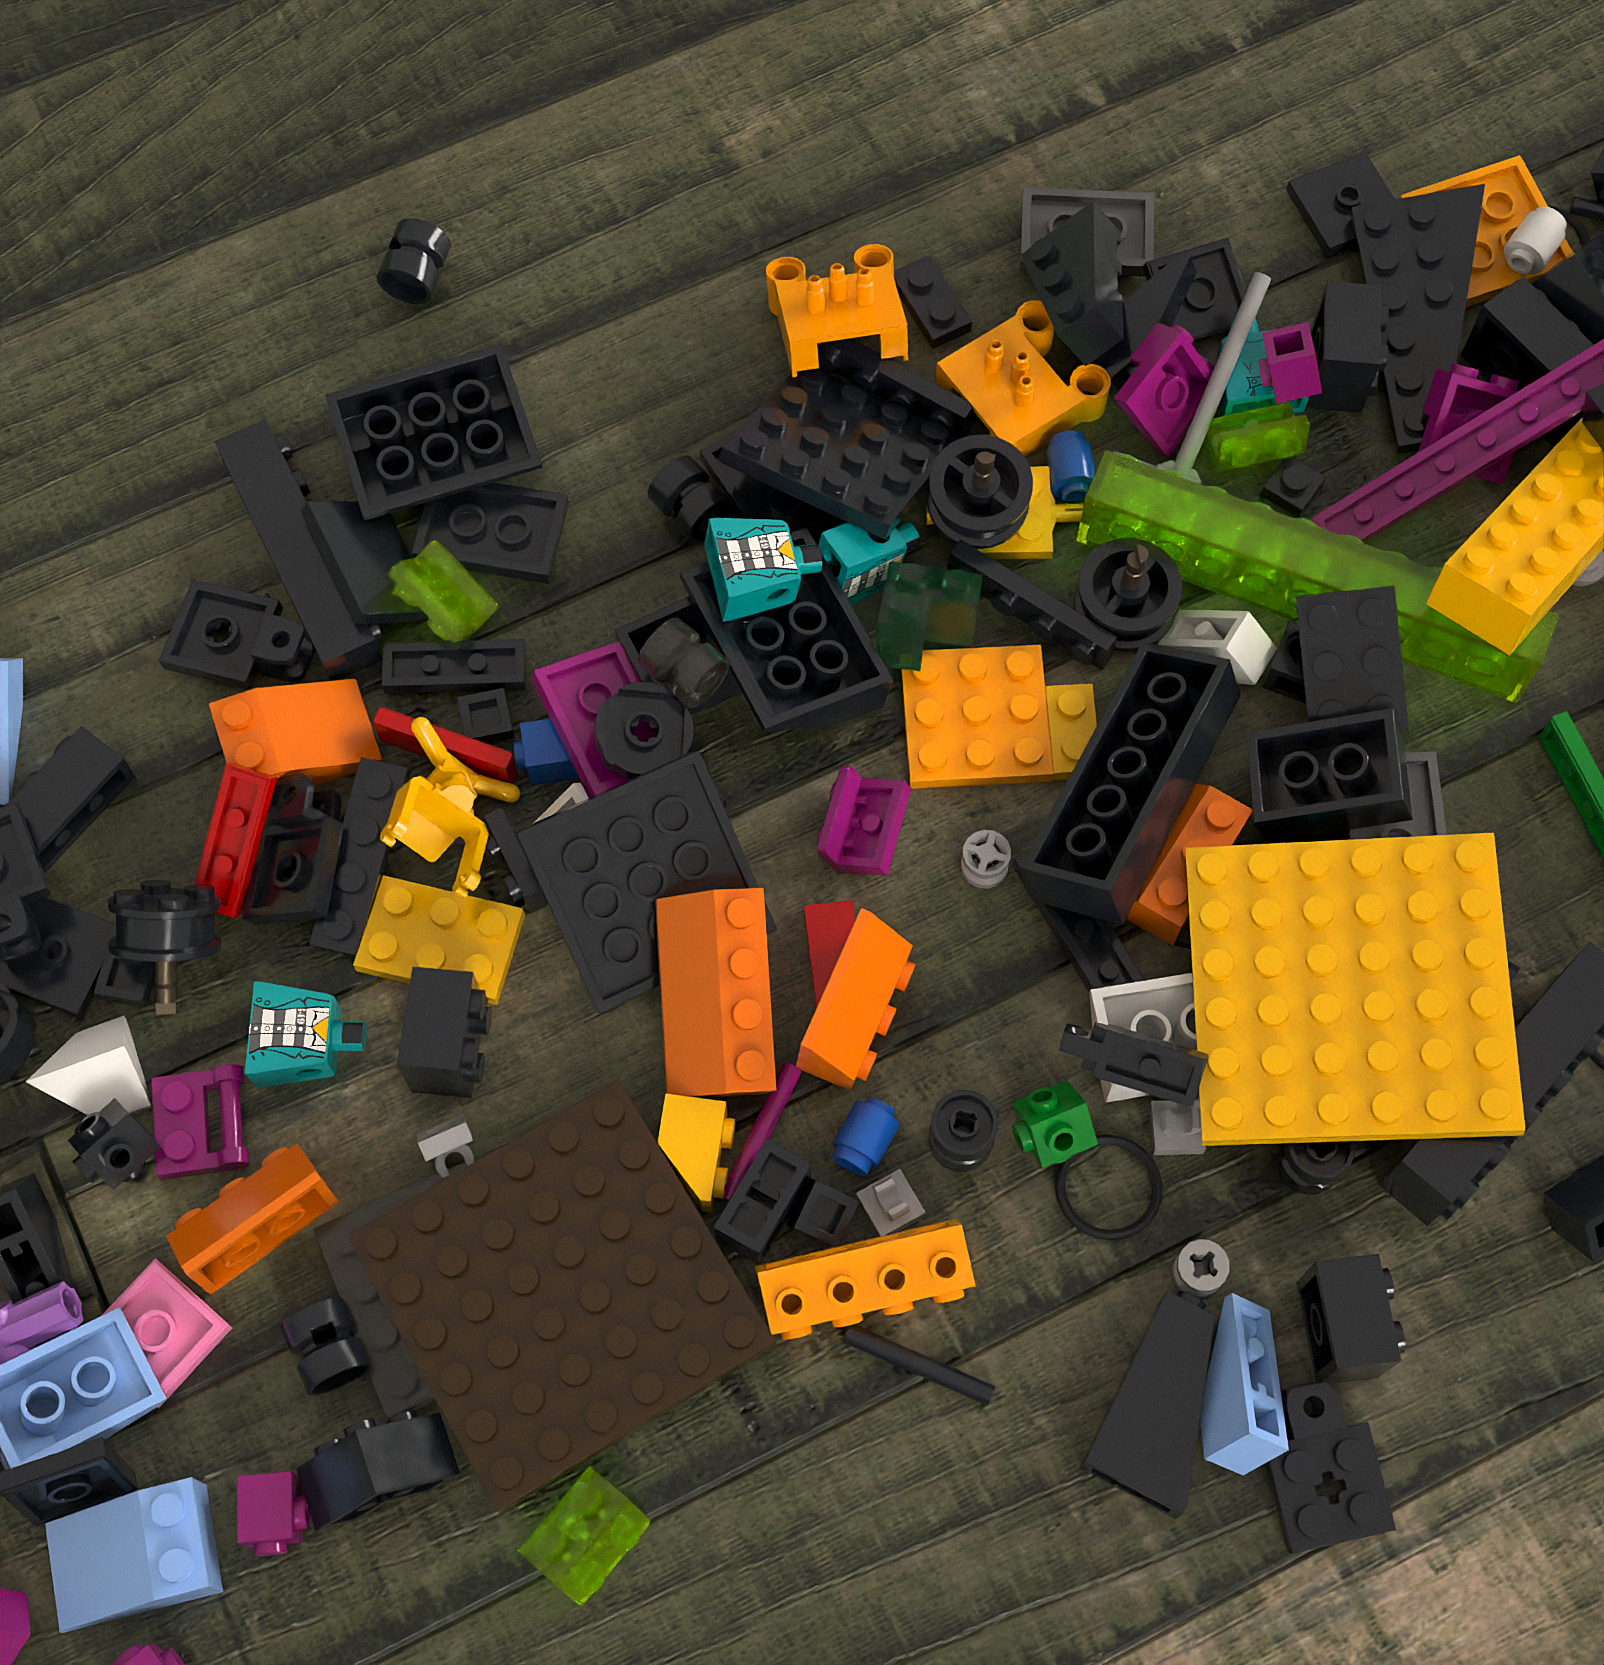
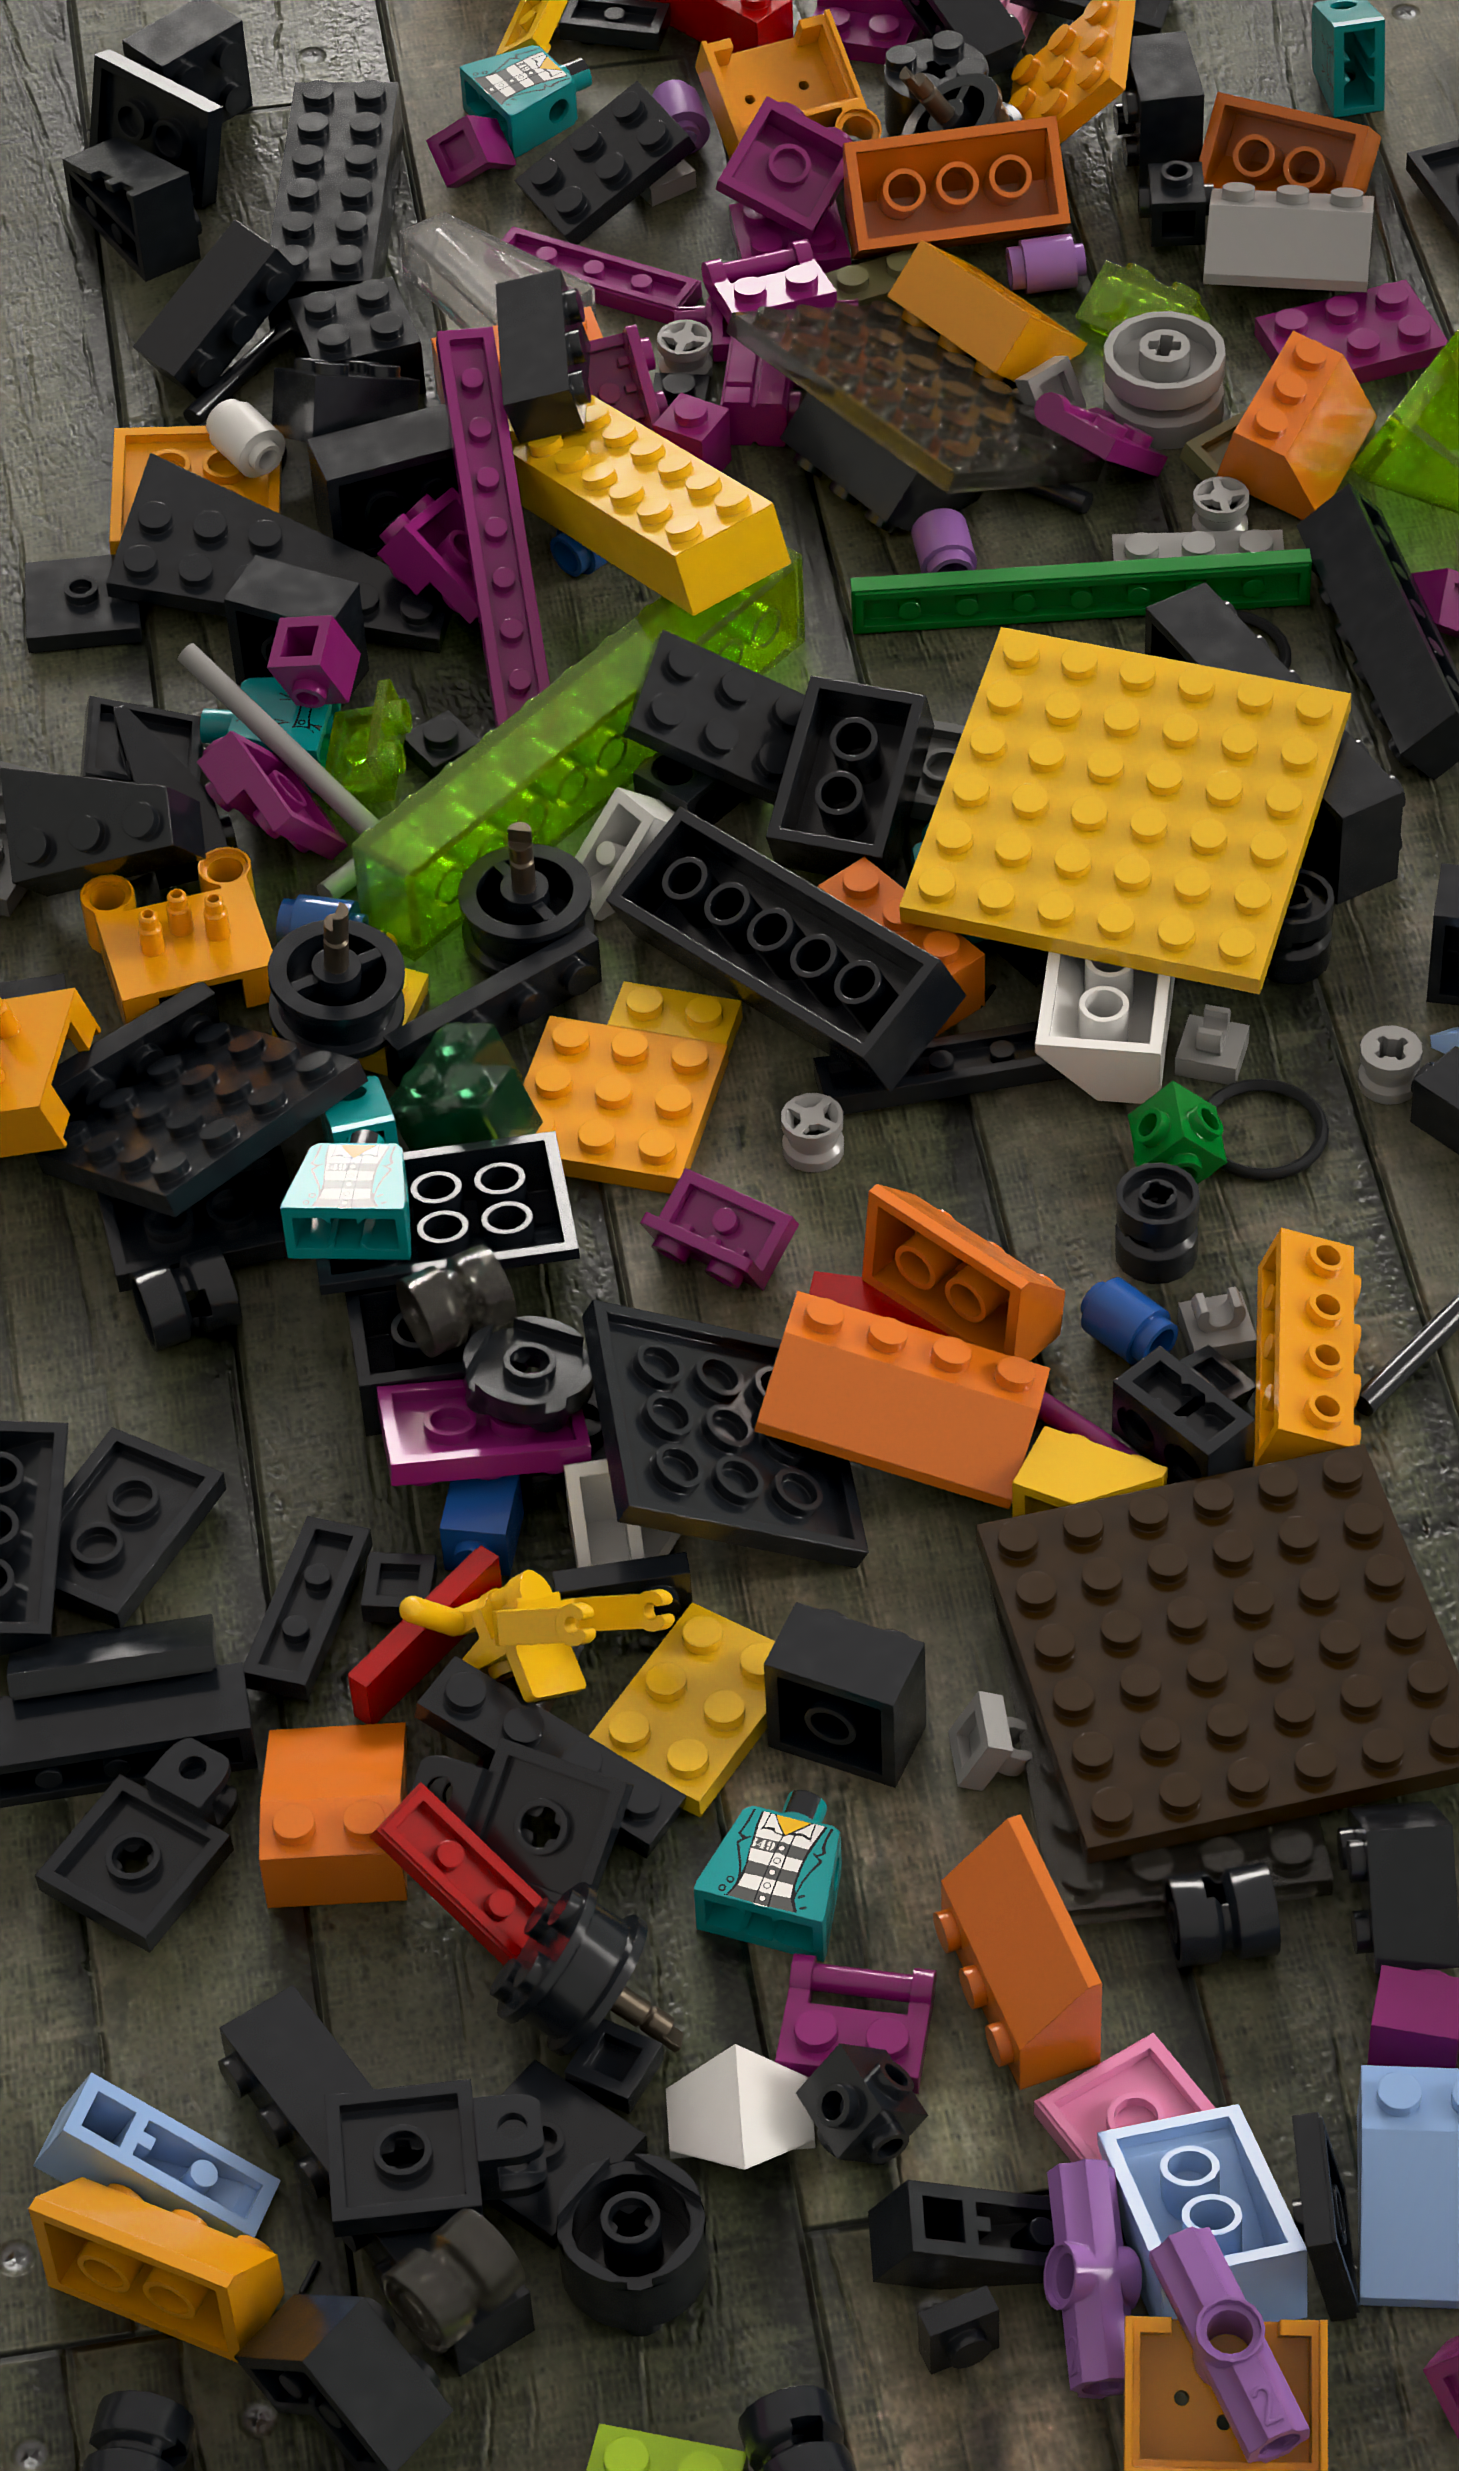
camera: 70 degrees left, 20 degrees down
clear neon green bracket [388,541,499,643] -> none
black hinge [1059,1022,1208,1107] -> none

